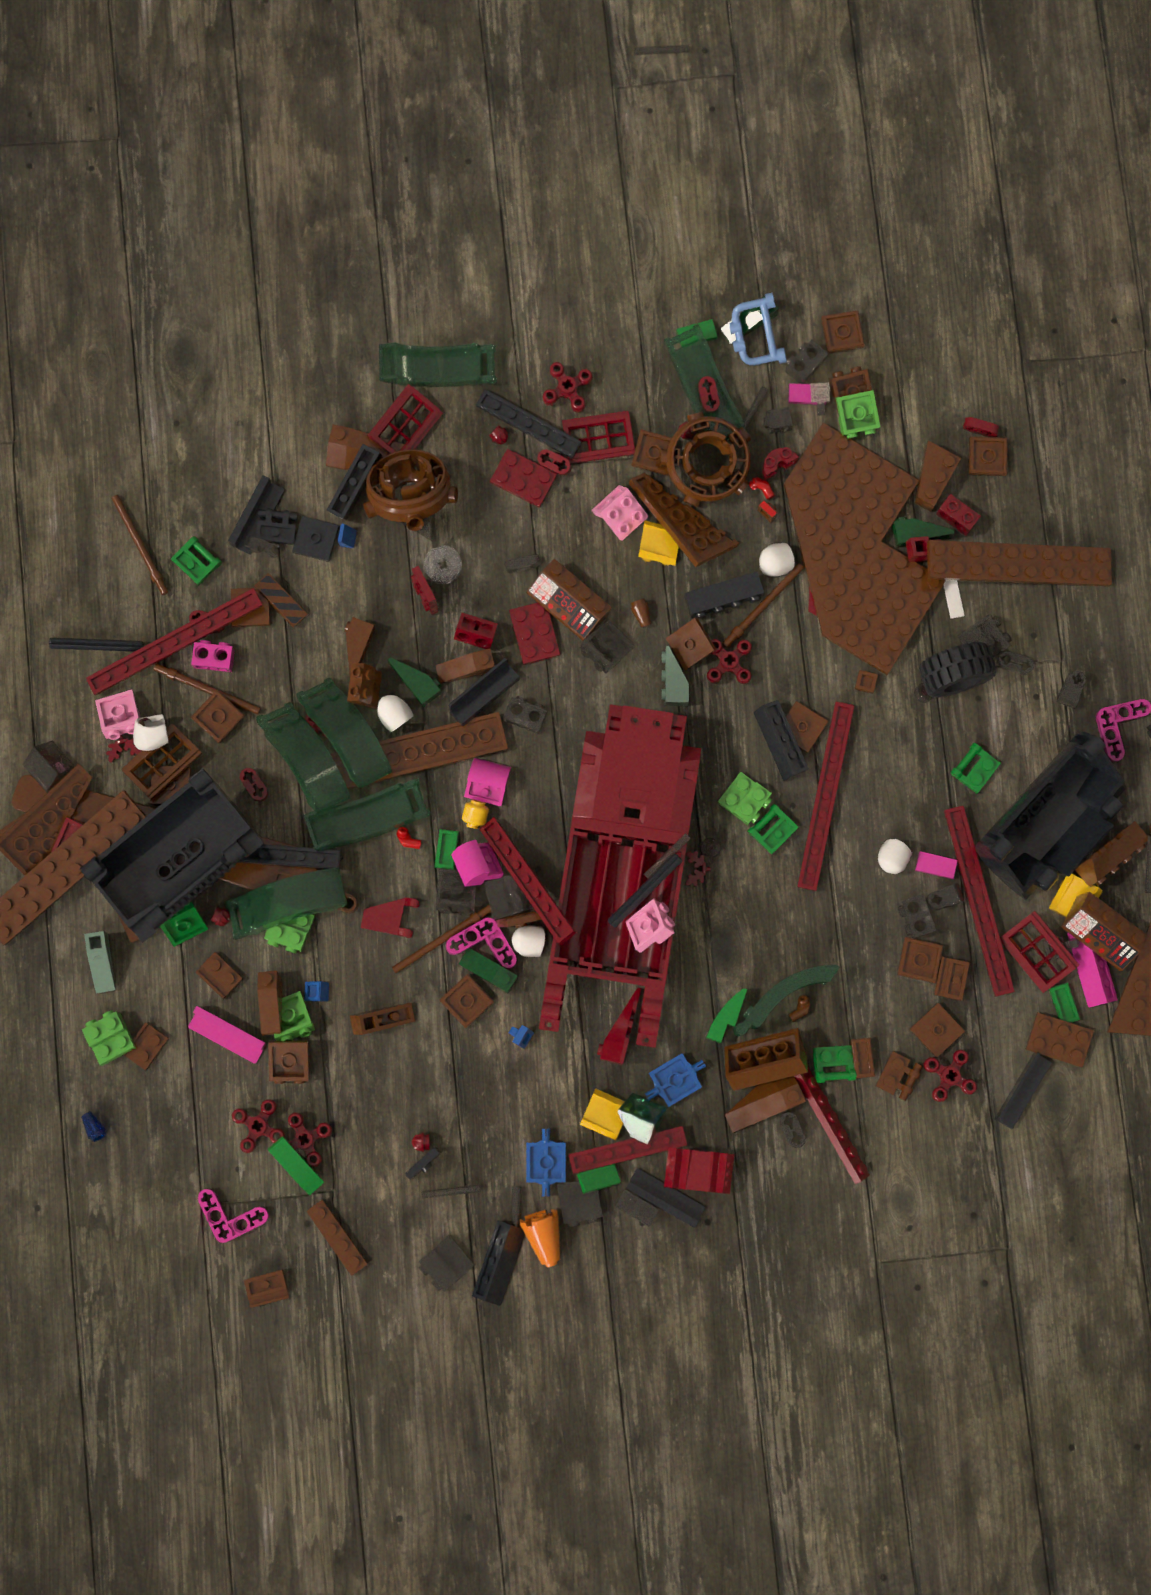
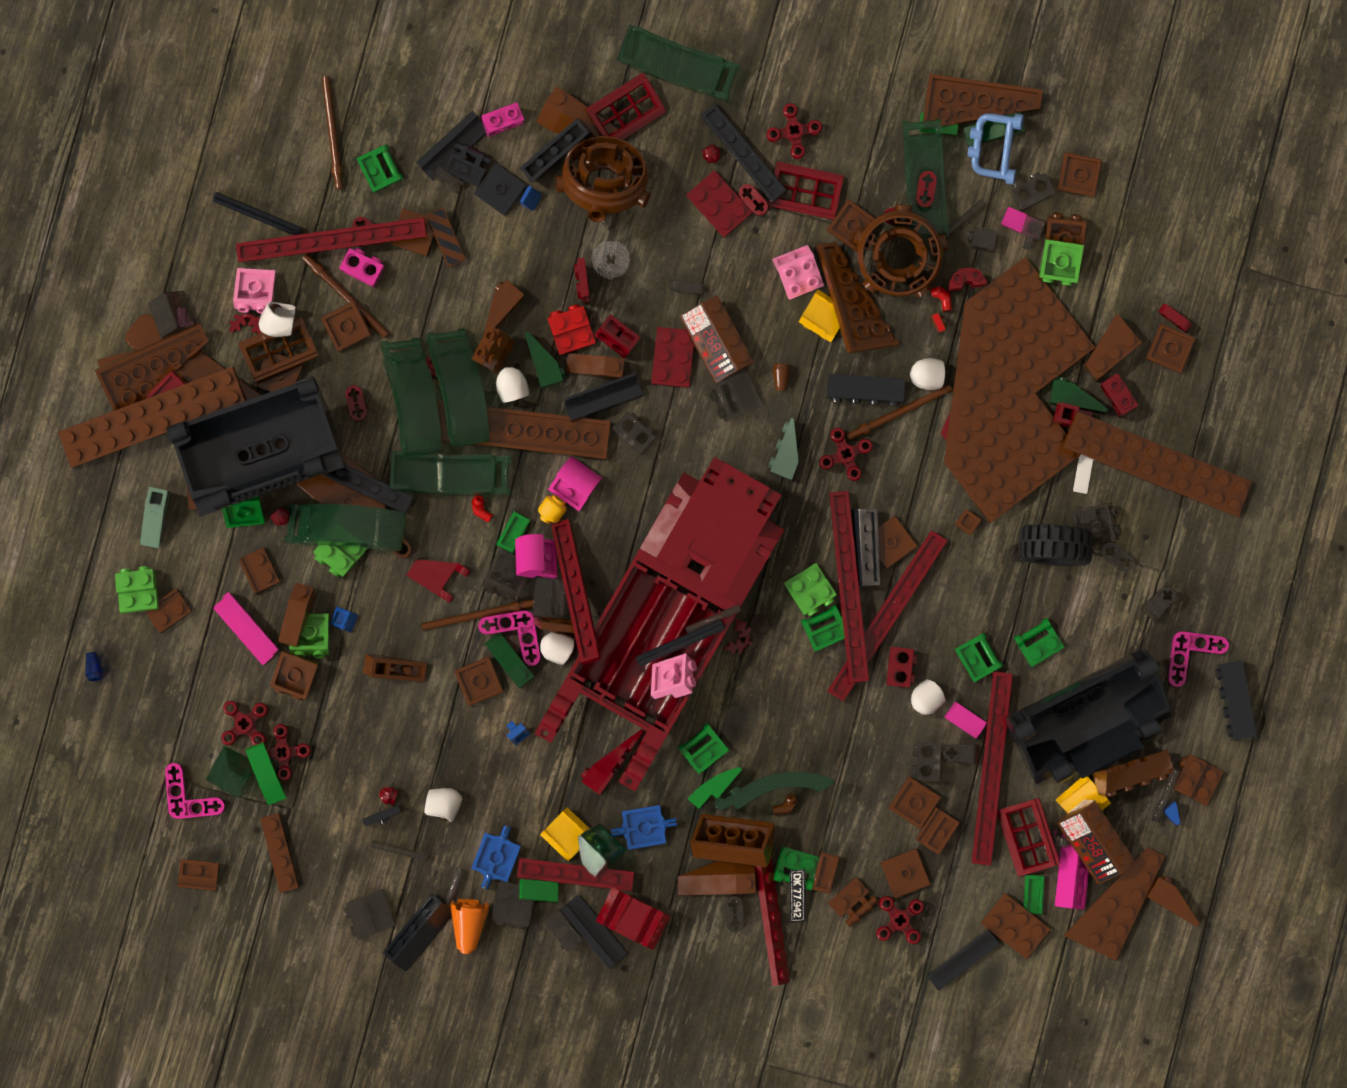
camera: 25 degrees right, 5 degrees up
reddish brown plate [666,618,716,670] -> none
none -> clear green slope [206,746,254,798]
none -> white piece [424,788,462,822]
none -> dark pink brick [481,102,524,137]
none -> red plate [547,304,596,356]
none -> green plate [677,723,729,774]
none -> black sticker [790,869,805,923]
none -> dark red plate [829,491,869,683]
none -> dark red brick [886,647,917,688]
none -> reddish brown wing [921,74,1043,131]
none -> green plate [954,633,1004,683]

